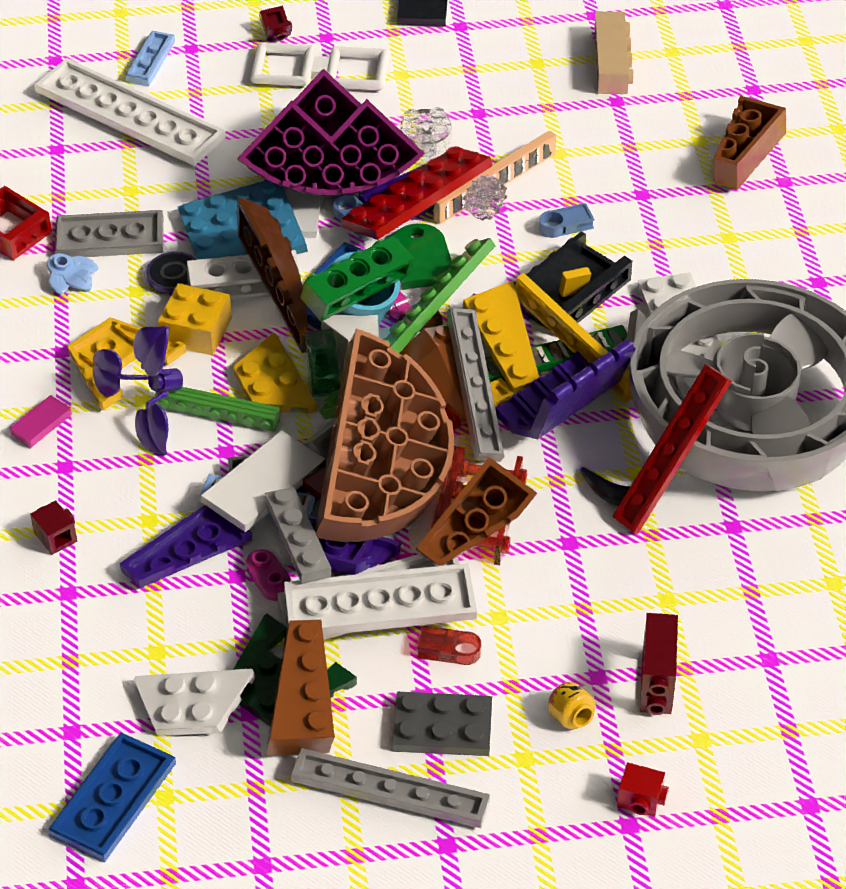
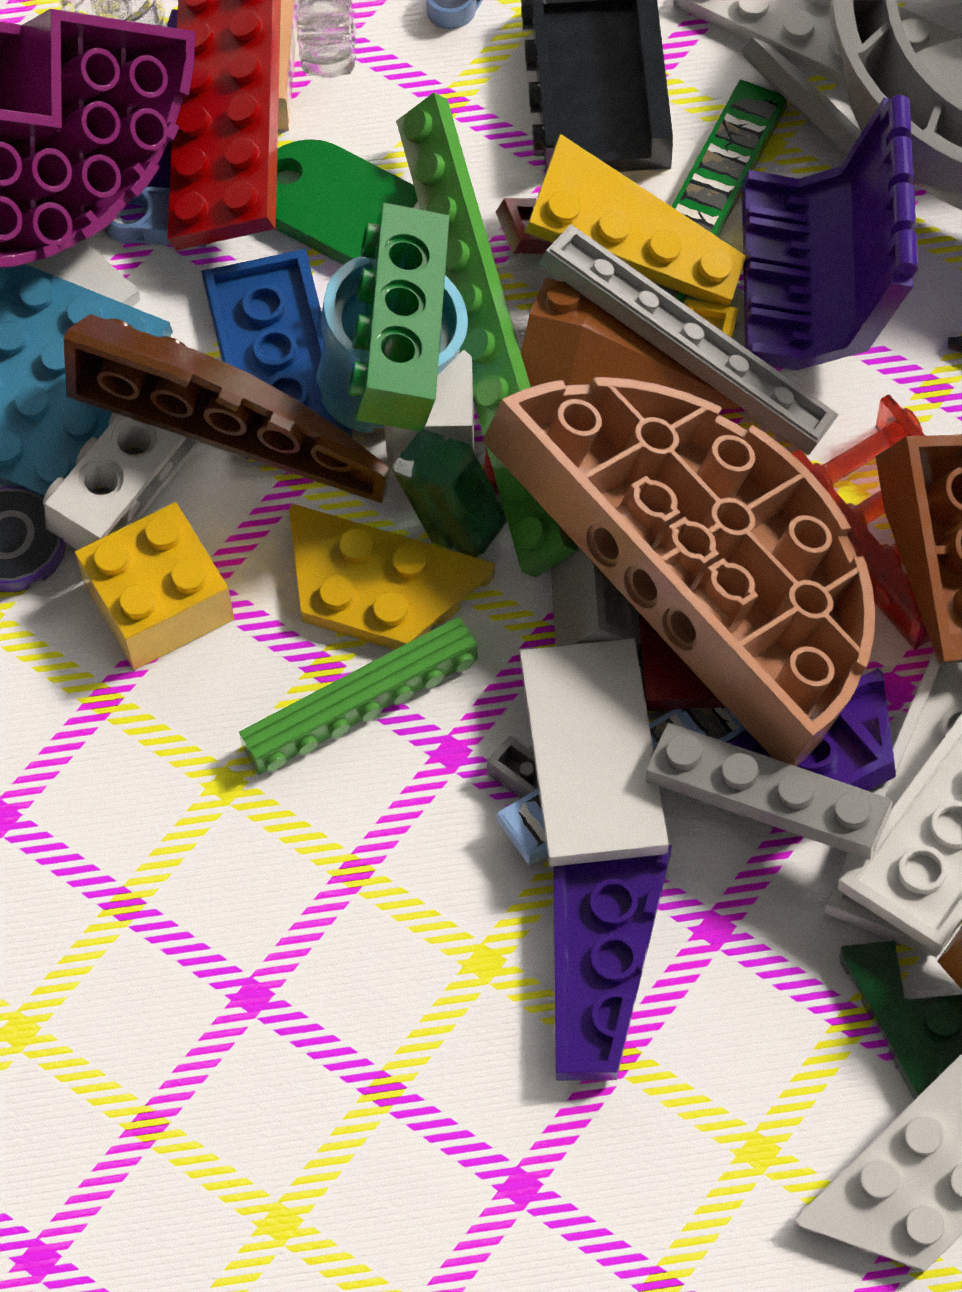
camera: 45 degrees left, 15 degrees up
dark pink tile [10,395,72,448] -> none
dark red brick [30,500,78,555] -> none
yellow wing [67,317,186,410] -> none
dark purple plant [92,326,183,456] -> none
dark pink plate [246,549,291,601] -> none
yellow tile [515,273,632,402] -> none
yellow tile [559,267,591,298] -> none

